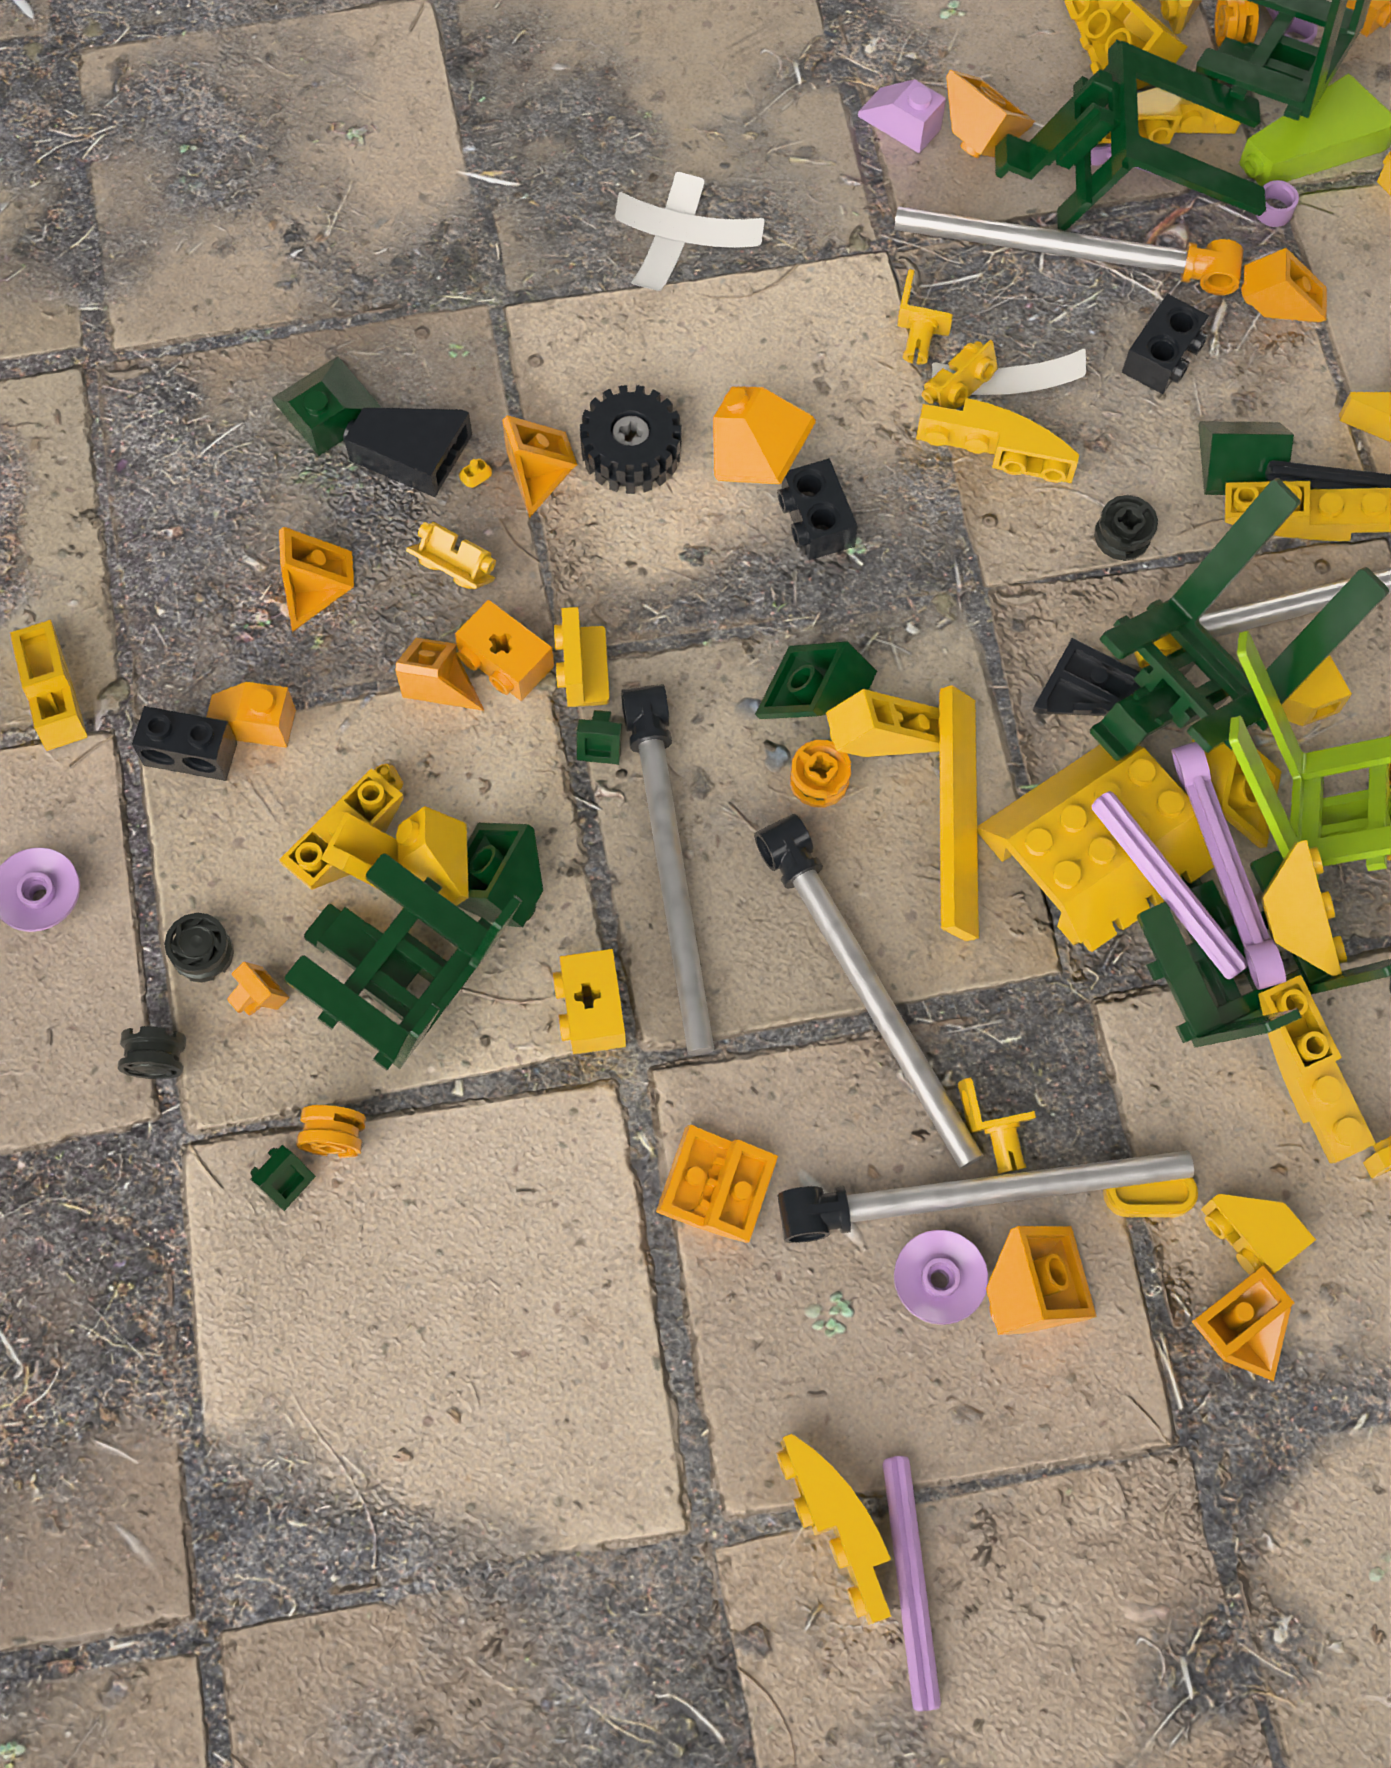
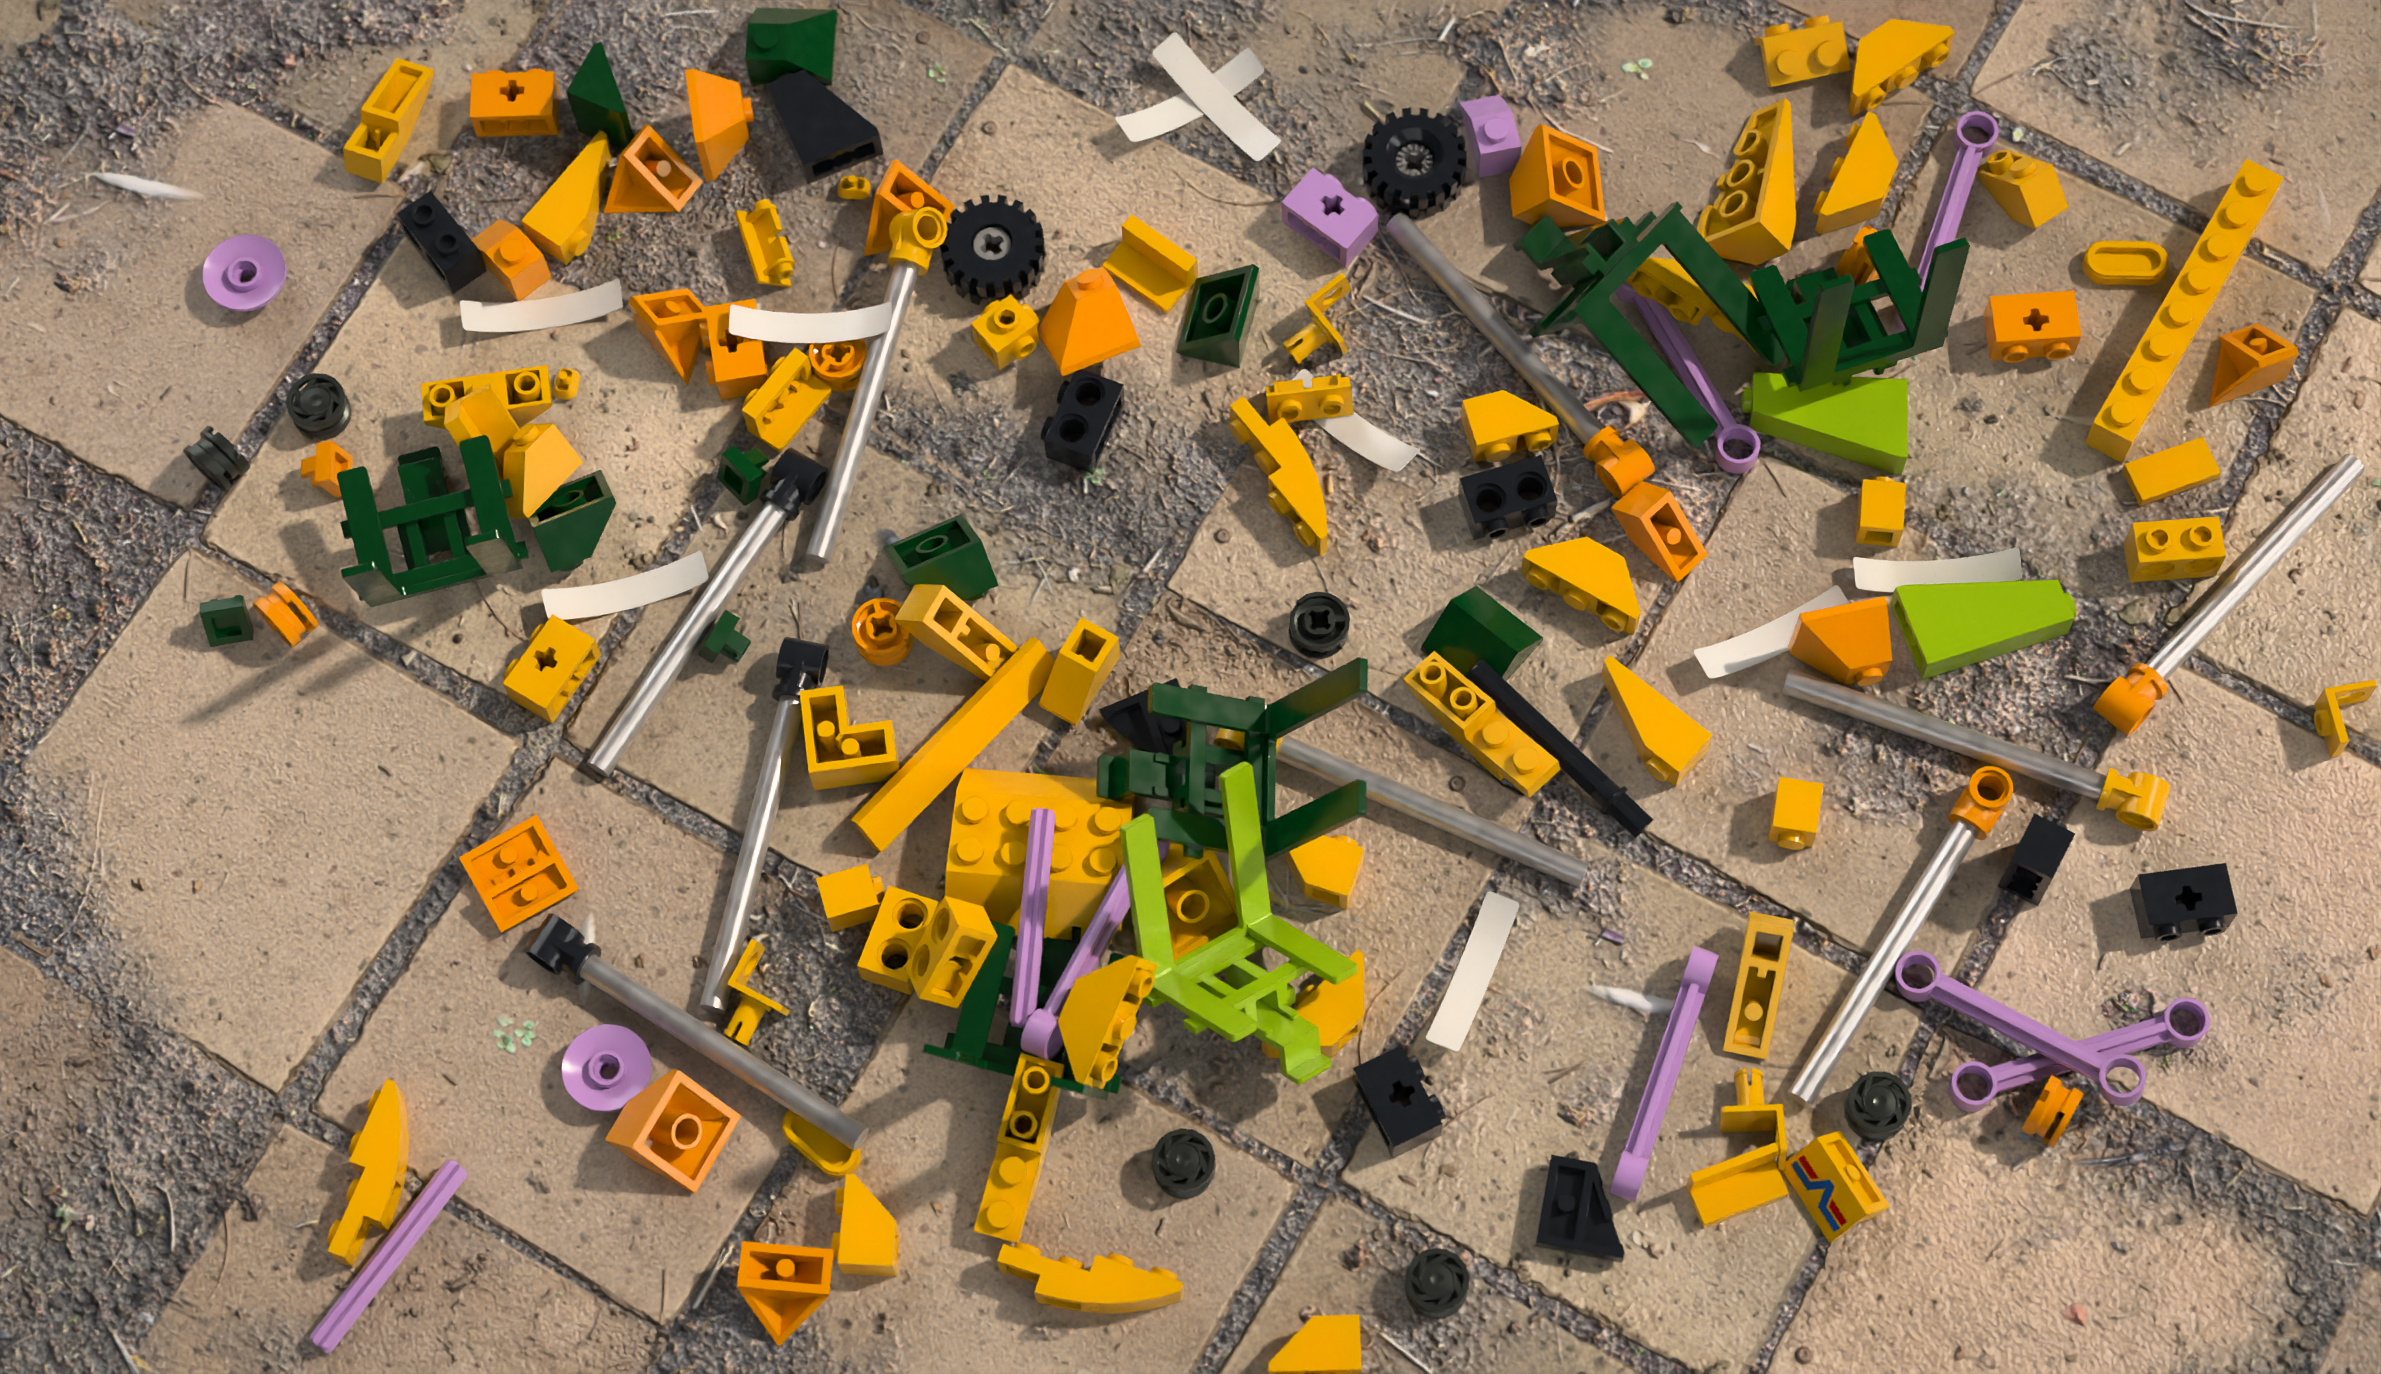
camera: 45 degrees right, 0 degrees up
none -> white sticker [460,279,623,332]
none -> light orange brick [470,69,560,137]
none -> yellow slope [521,130,613,265]
none -> white sticker [541,551,709,620]
none -> dark green slope [566,42,634,150]
none -> light orange slope [685,69,755,182]
none -> dark green tile [698,610,751,664]
none -> white sticker [729,302,892,343]
none -> yellow brick [799,685,900,791]
none -> flat silver piece [806,207,947,564]
none -> light orange wheel [808,338,868,392]
none -> yellow brick [816,863,885,932]
none -> yellow brick [857,885,939,995]
none -> yellow brick [905,896,998,1009]
none -> yellow brick [971,294,1040,371]
none -> yellow slope [1039,617,1121,726]
none -> yellow panel [1102,214,1198,314]
none -> dark green slope [1176,264,1260,368]
none -> lavender brick [1281,168,1378,268]
none -> black bush [1362,107,1467,219]
none -> yellow slope [1461,390,1559,463]
none -> yellow slope [1521,536,1641,635]

